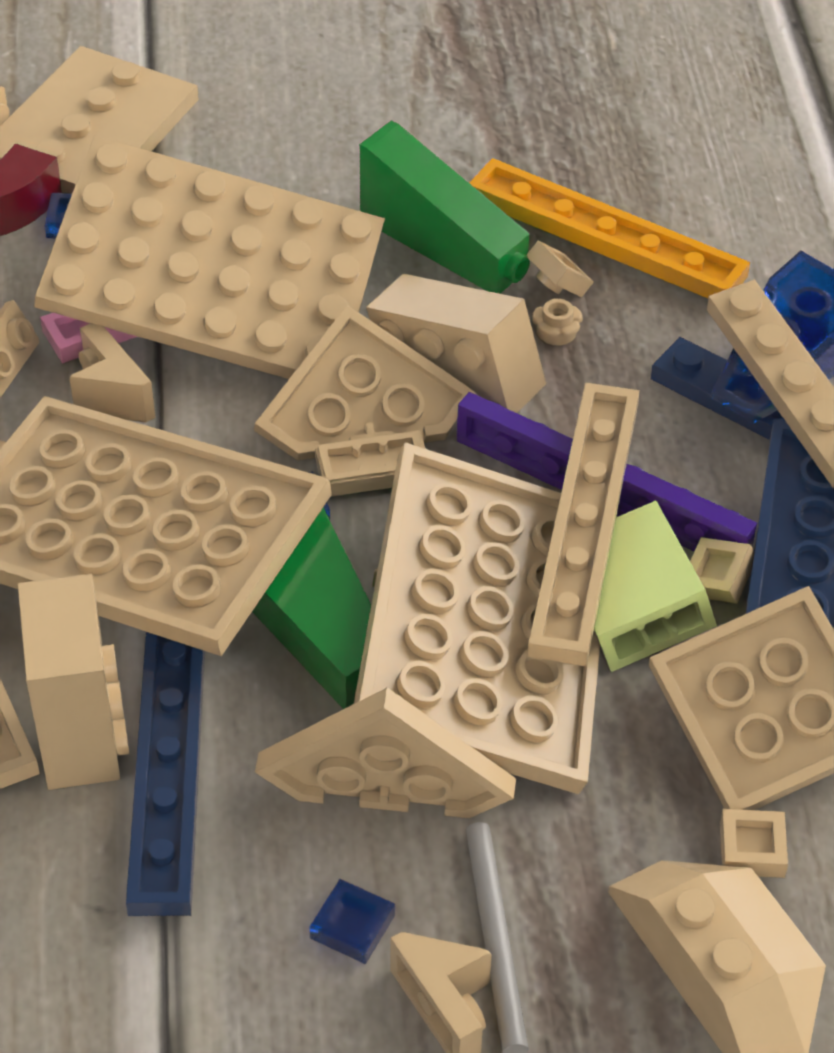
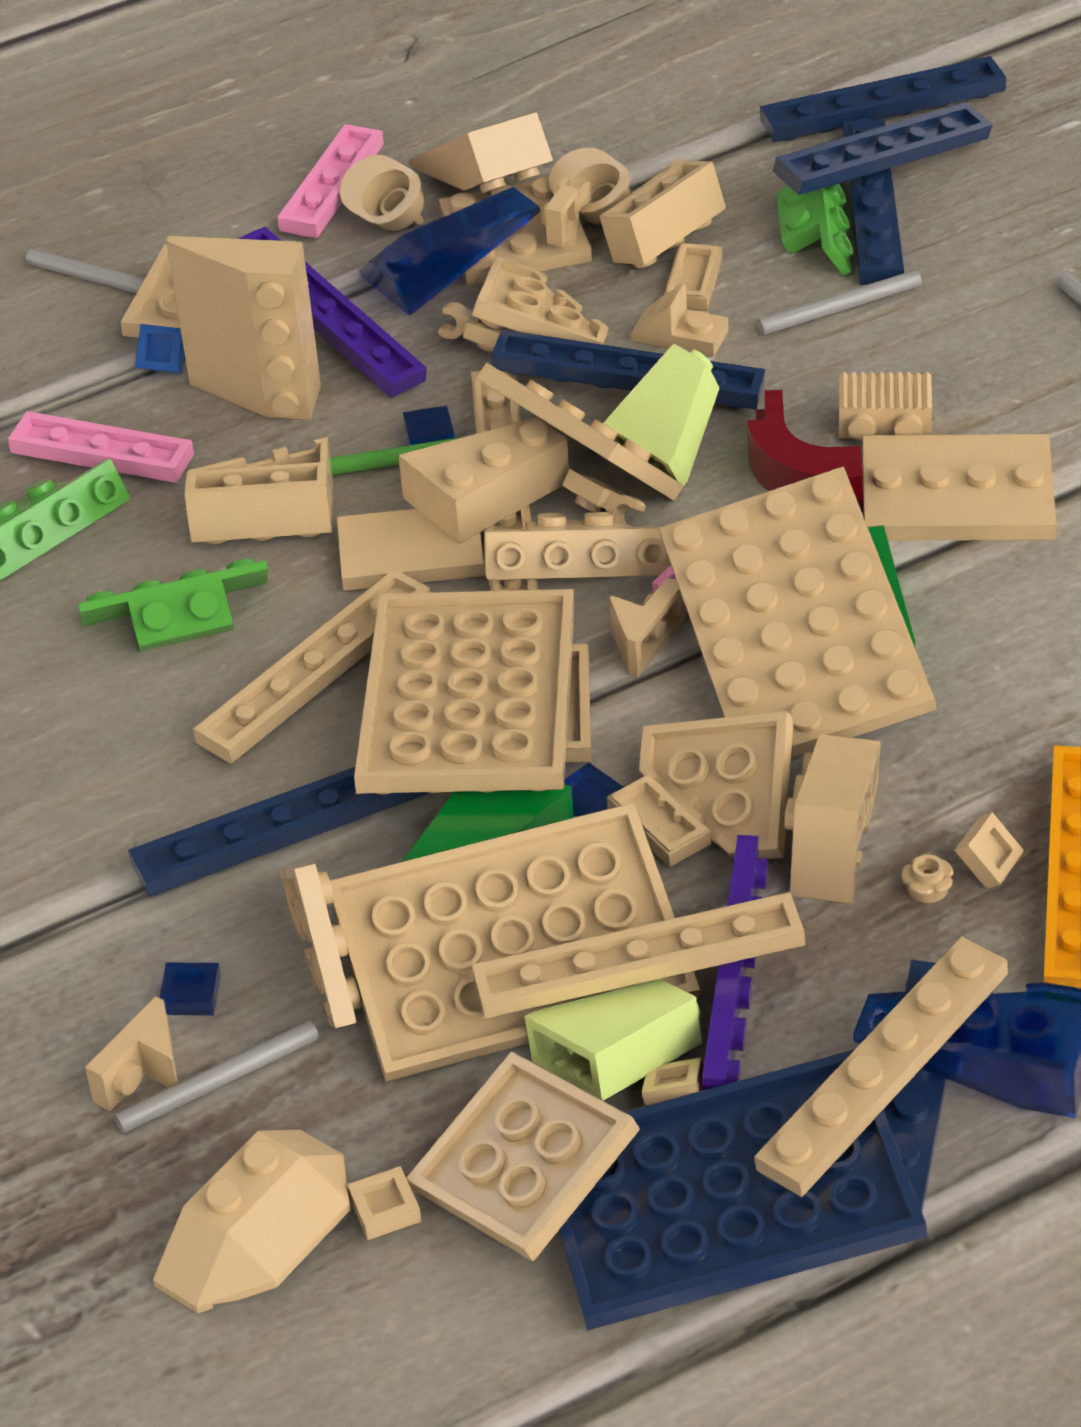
camera: 70 degrees right, 5 degrees down
tan wedge [18,573,129,790] -> none
green slope [359,120,530,294] -> none

